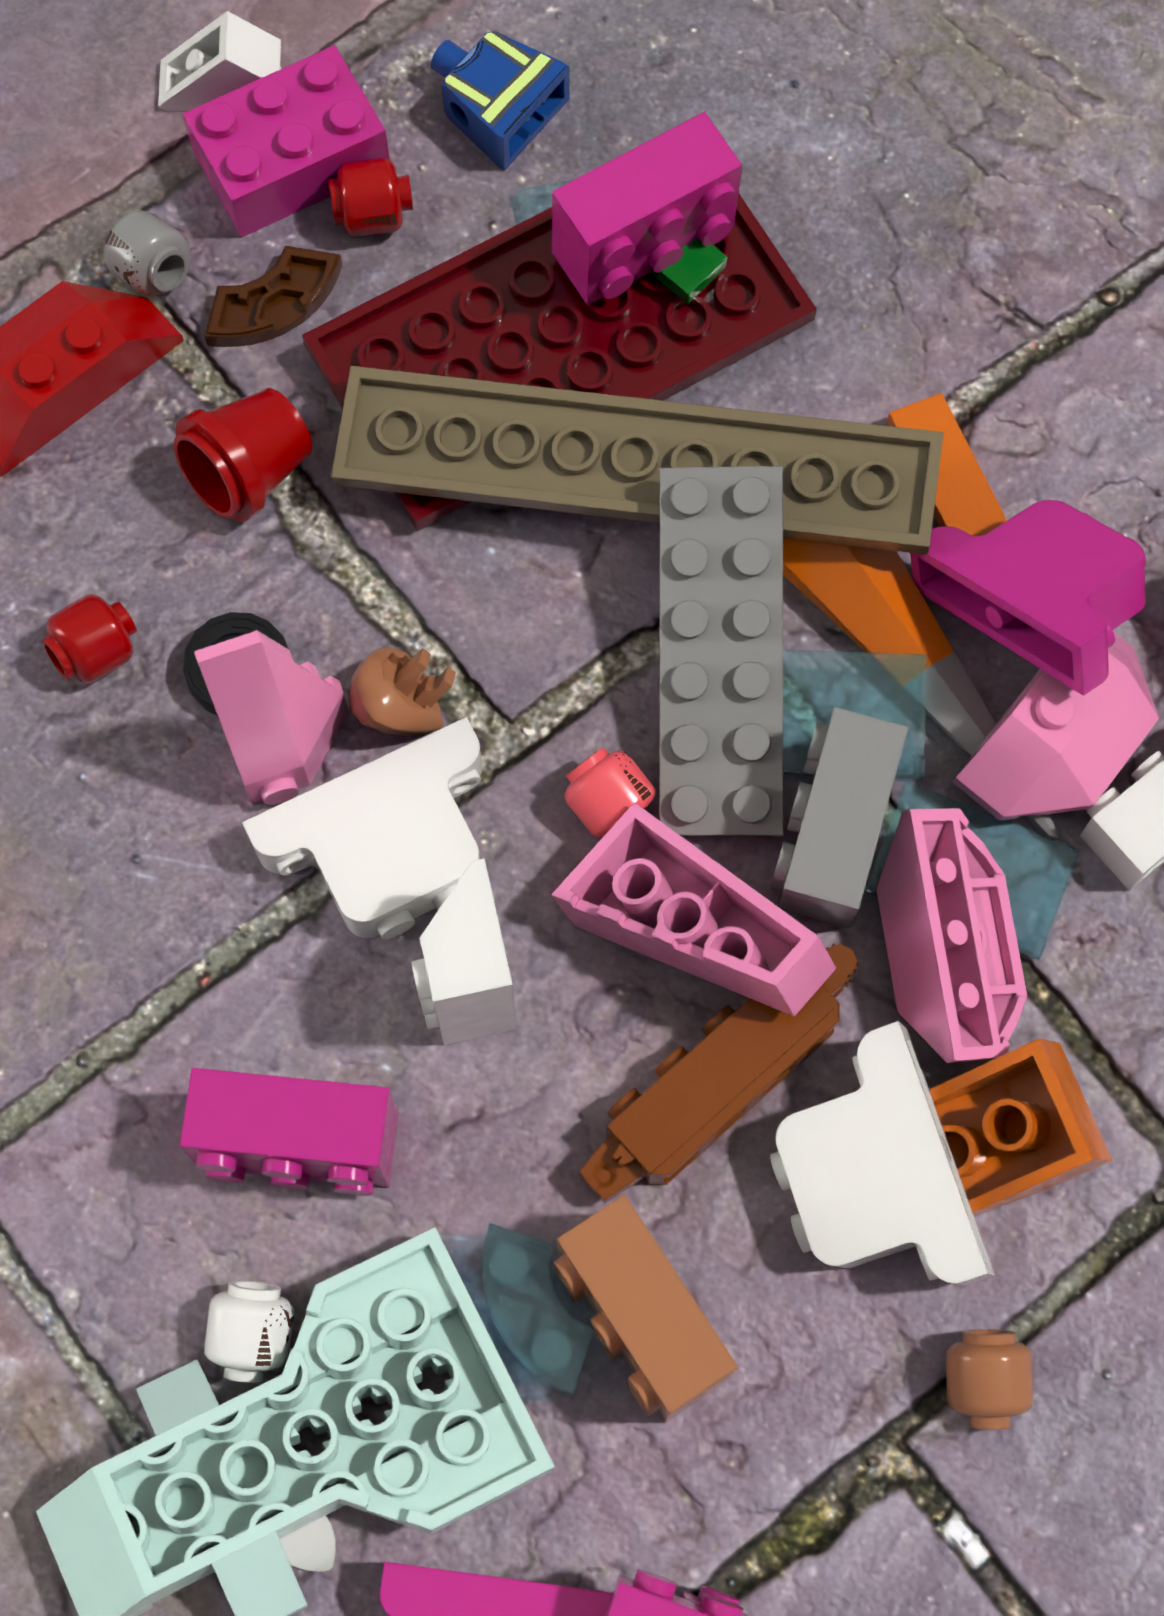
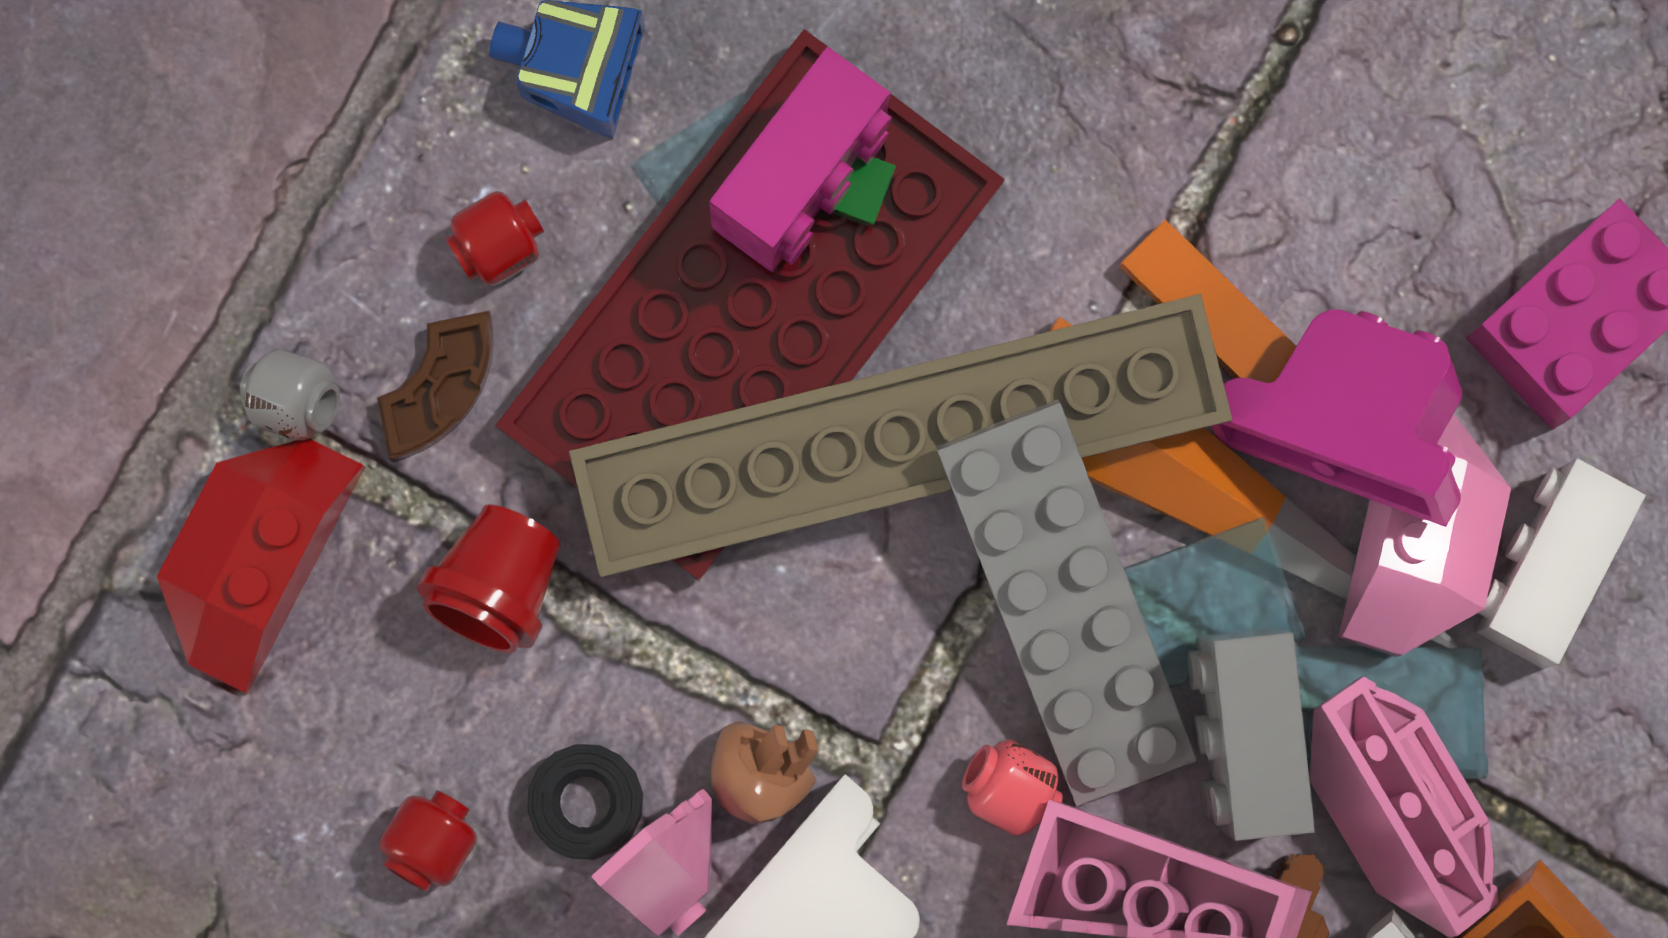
camera: 25 degrees left, 10 degrees up
white slope [158,11,282,111] -> none
dark pink brick [182,45,390,238] -> none

